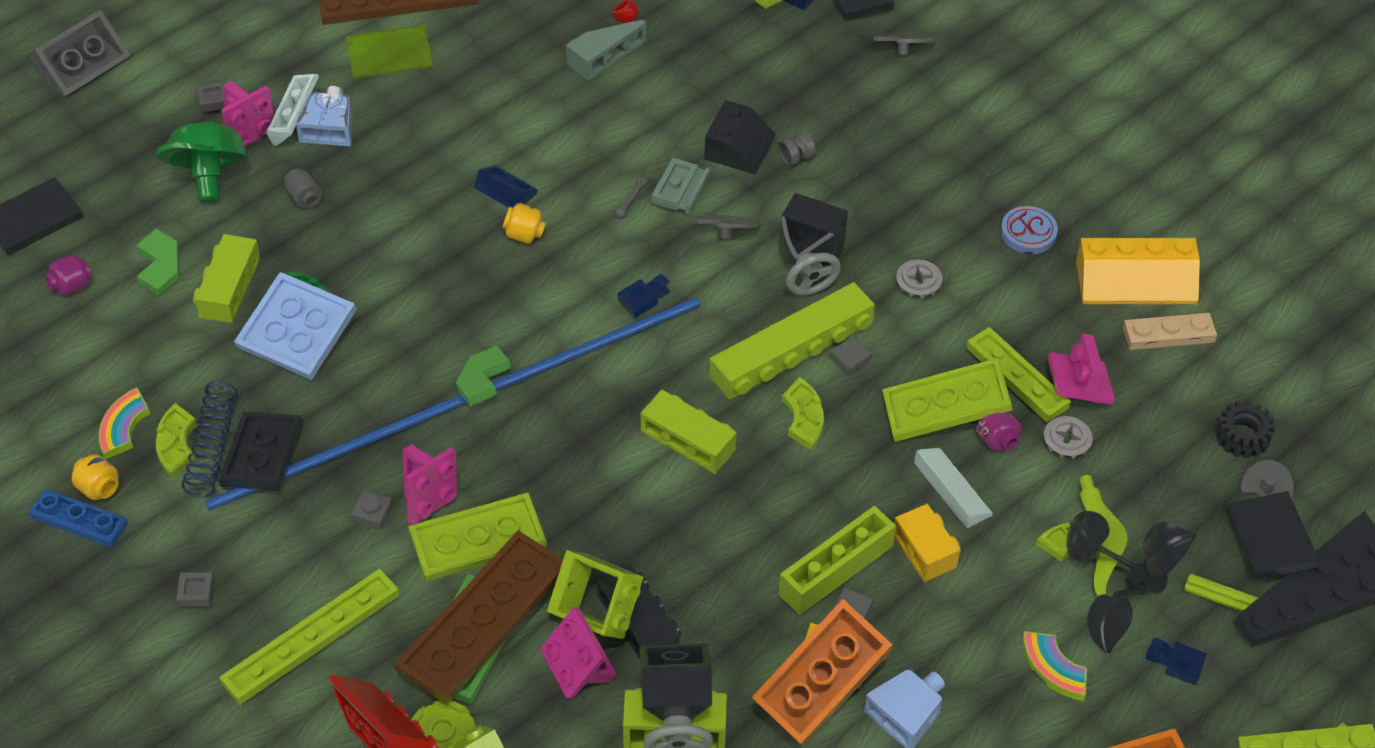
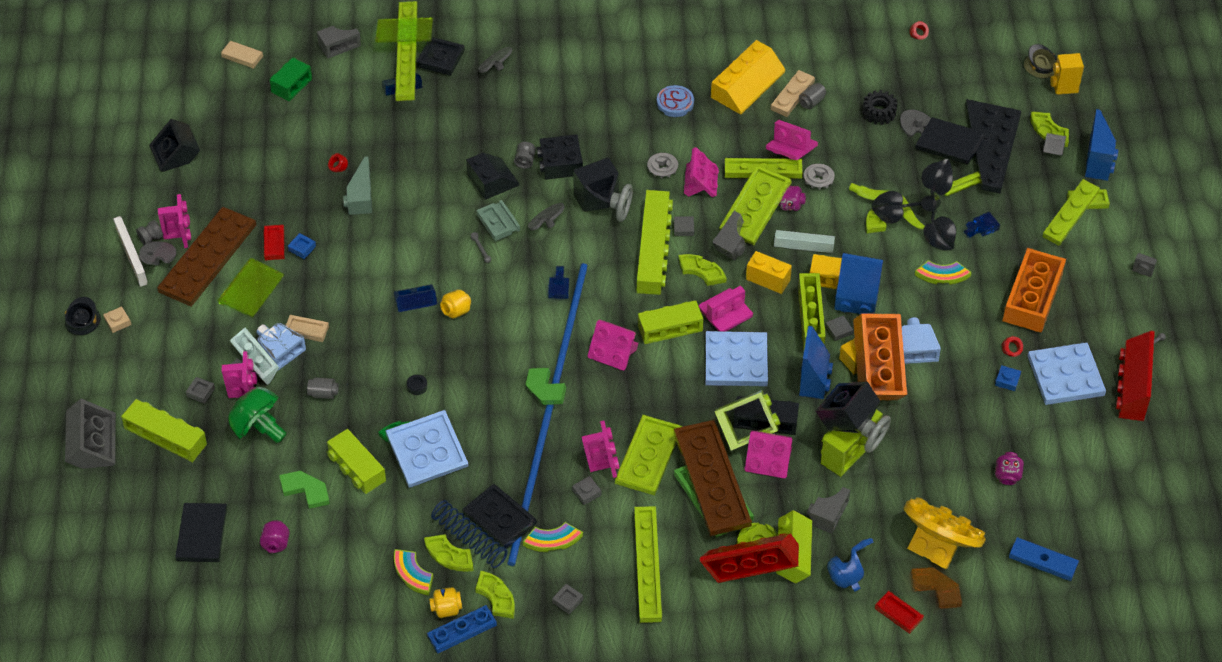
camera: 50 degrees left, 0 degrees up
none -> lime brick [121,399,207,462]
none -> red tile [264,225,285,260]
none -> tan tile [286,315,329,342]
none -> blue plate [288,233,316,259]
none -> black tile [407,374,428,395]
none -> lime tile [476,571,515,619]
none -> tile [523,522,583,552]
none -> black brick [536,134,583,180]
none -> dark pink bracket [588,320,638,370]
none -> dark pink bracket [684,147,719,198]
none -> dark pink bracket [698,286,753,332]
none -> light blue plate [706,331,768,386]
none -> dark grey arch [712,211,746,260]
none -> yellow brick [746,251,792,294]
none -> dark grey brick [799,83,826,109]
none -> blue slope [799,326,833,399]
none -> blue slope [834,253,883,314]

